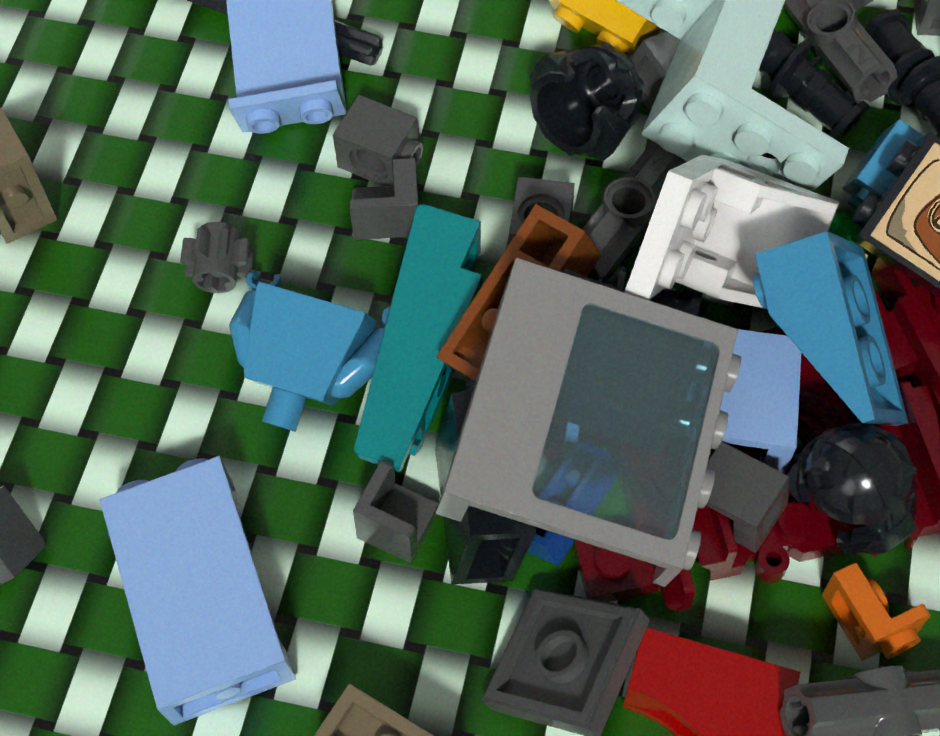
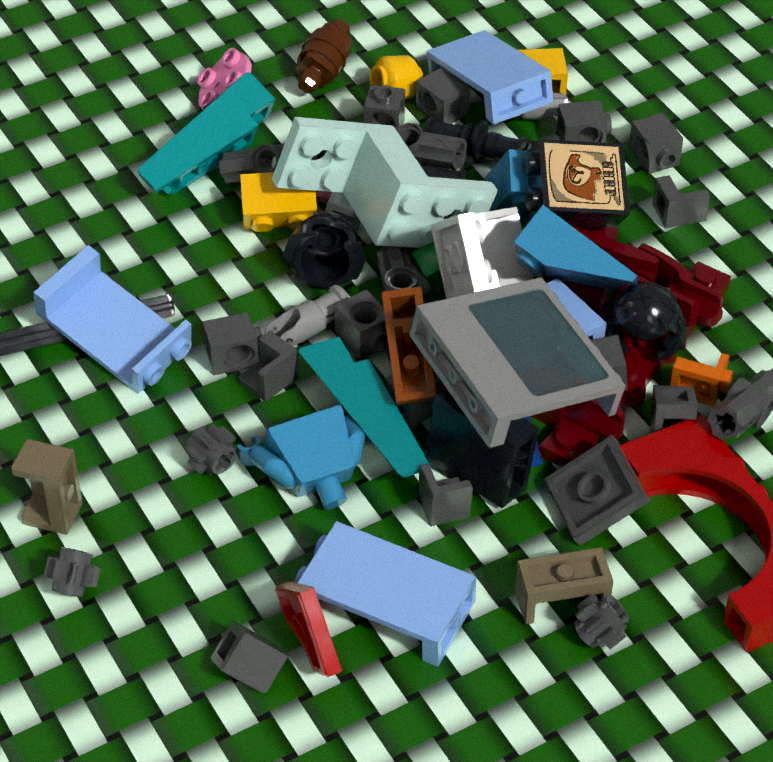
camera: 45 degrees left, 15 degrees down
none -> light grey piece [264,284,348,346]
none -> red tile [275,581,342,677]
none -> dark grey panel [650,385,698,433]

